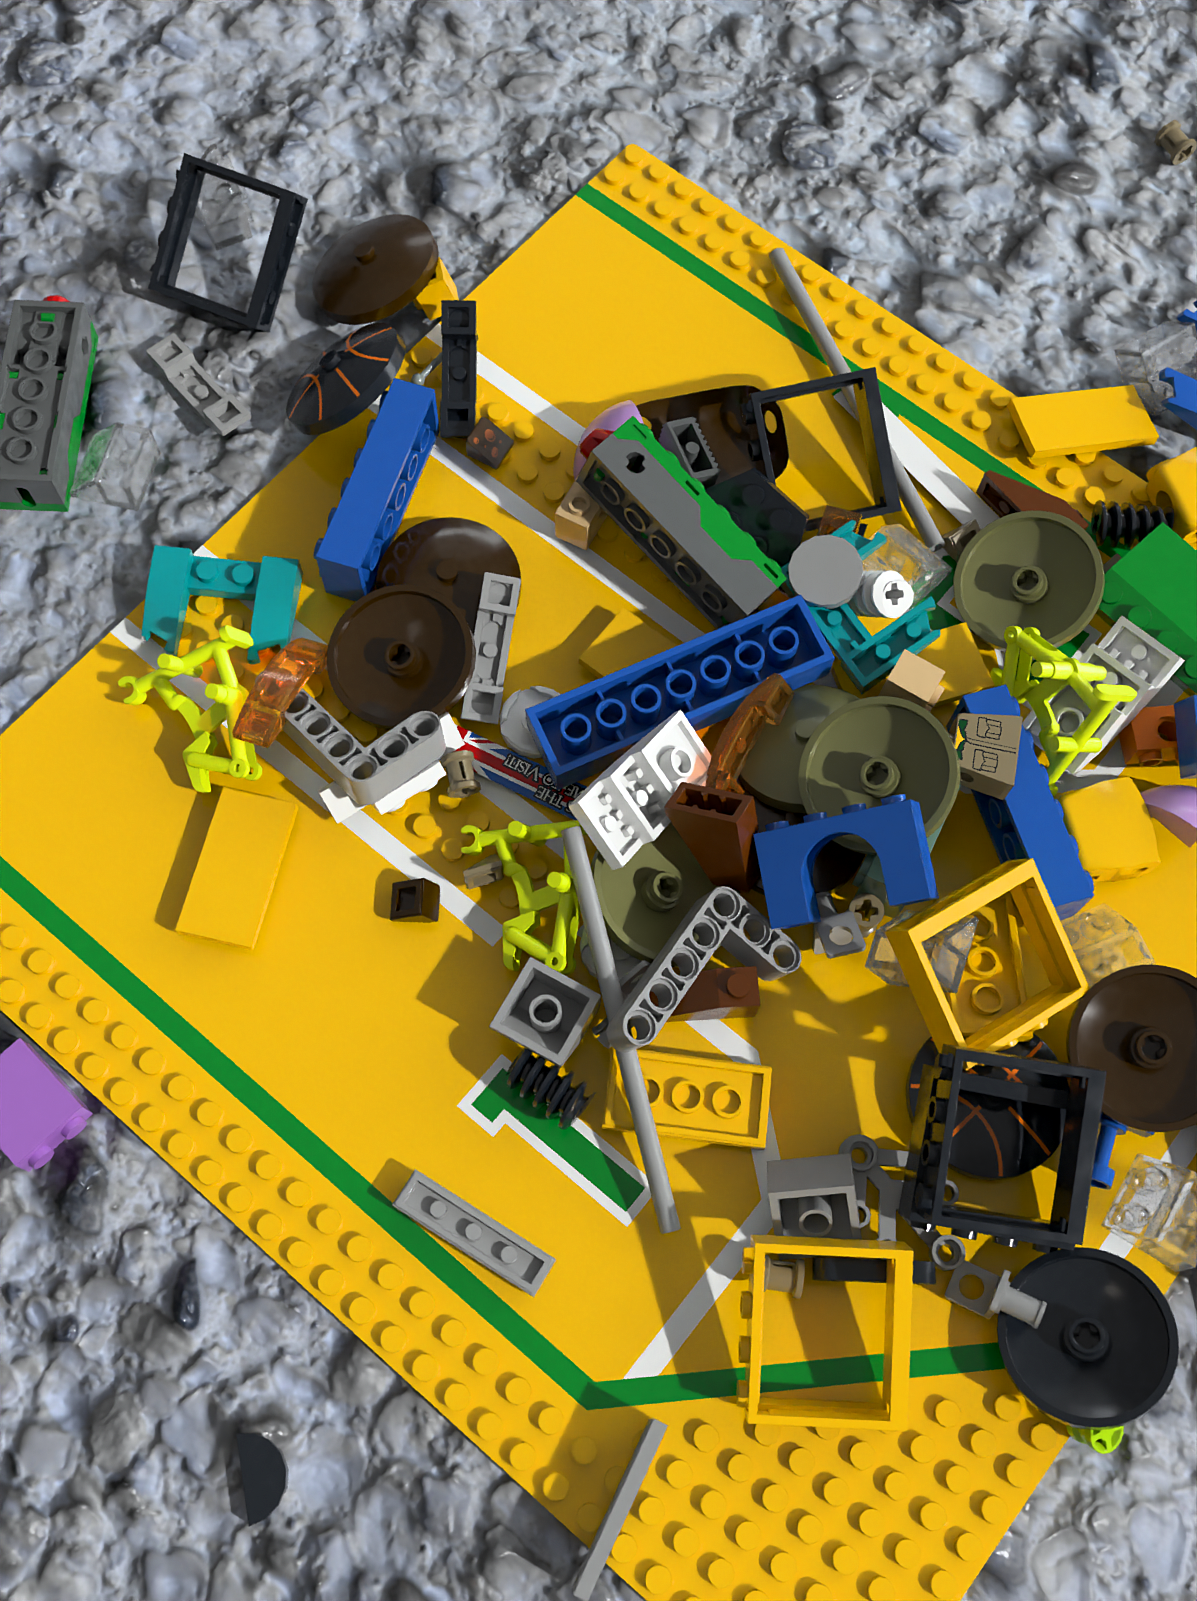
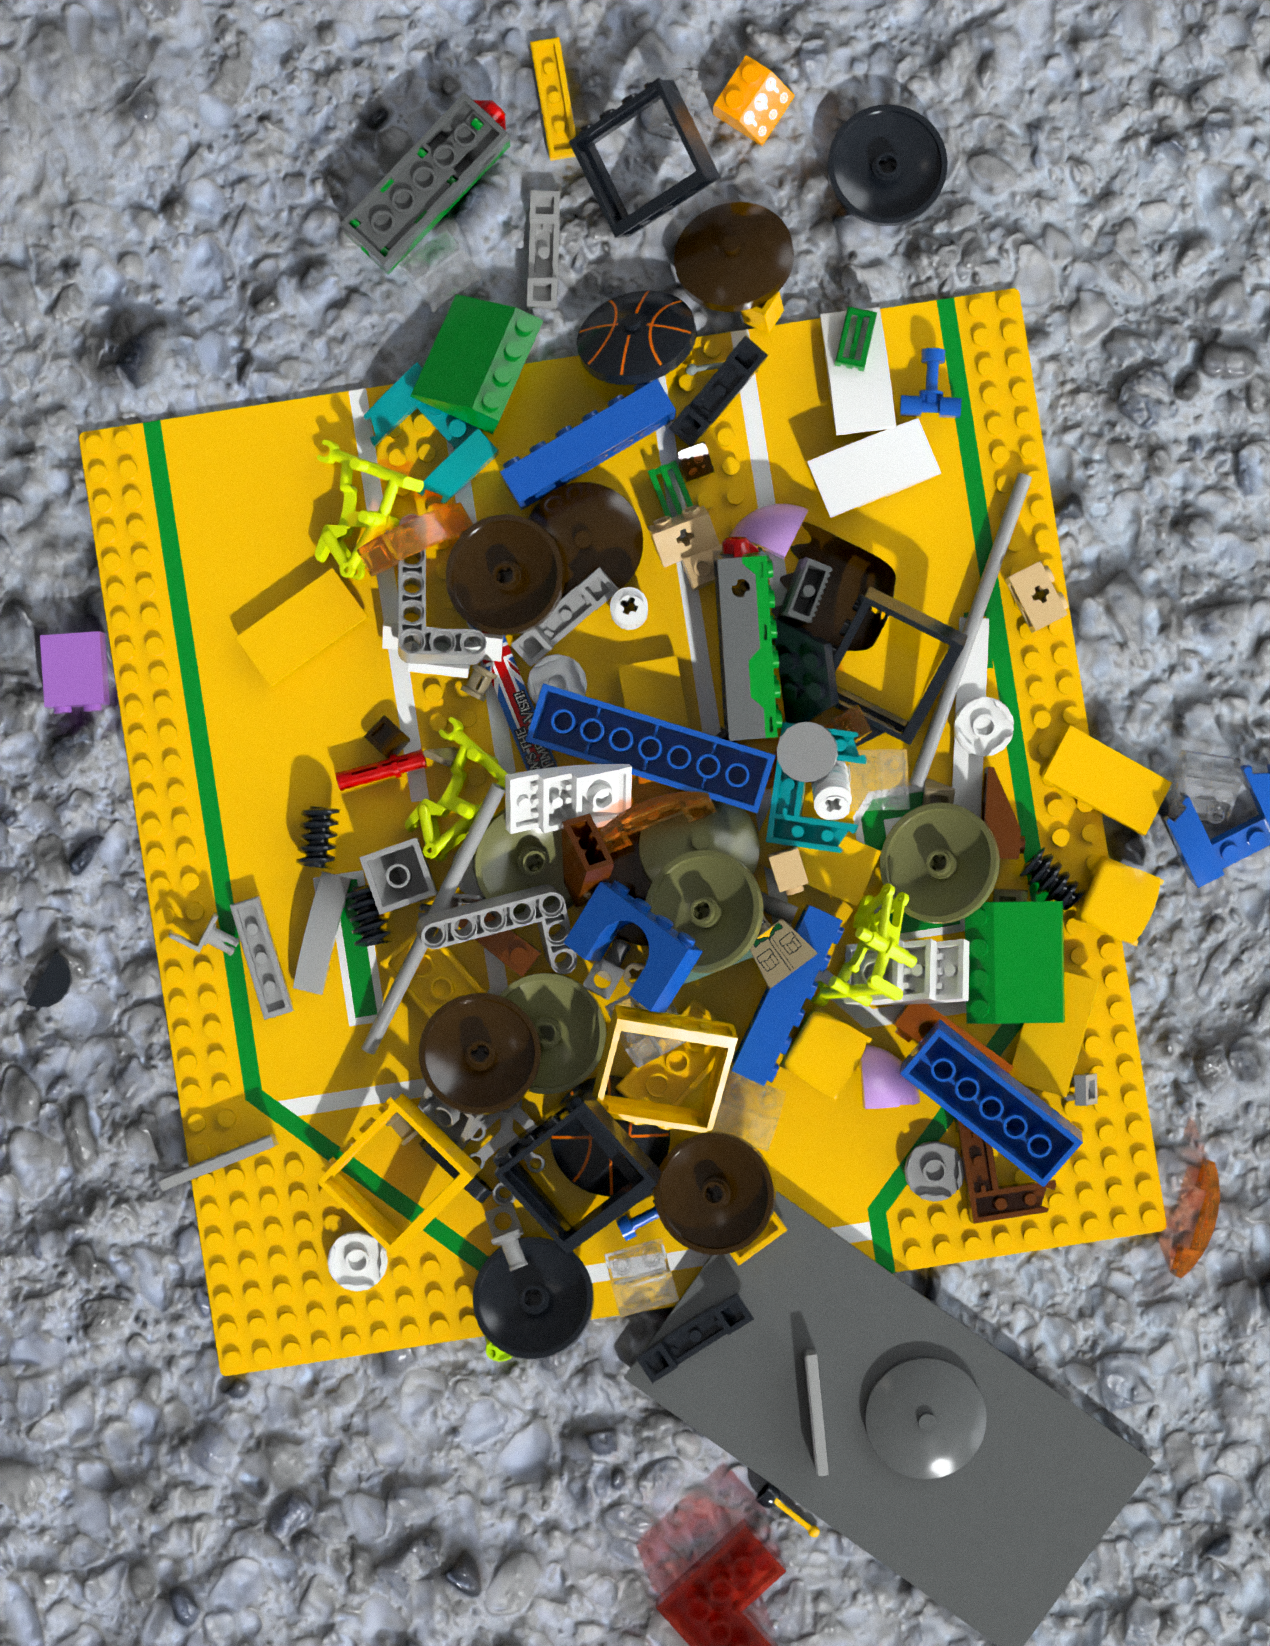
camera: 50 degrees right, 20 degrees up
none -> light grey bracket [168,912,240,956]
none -> light grey slope [293,871,352,995]
none -> black piece [296,806,340,869]
none -> white tile [327,1230,388,1292]
none -> red pin [335,749,427,791]
none -> green slope [410,294,543,434]
none -> dark brown dish [419,993,541,1115]
none -> olive dish [499,973,607,1094]
none -> yellow tile [530,37,576,161]
none -> white piece [610,587,648,630]
none -> green tile [648,460,693,518]
none -> tan brick [648,505,720,567]
none -> light orange slope [713,55,795,146]
none -> white slope [807,418,941,518]
none -> white slope [820,307,896,436]
none -> black dish [827,104,948,226]
none -> green tile [835,306,877,372]
none -> blue bar [900,348,962,418]
none -> white tile [953,697,1014,757]
none -> tan brick [1005,561,1068,633]

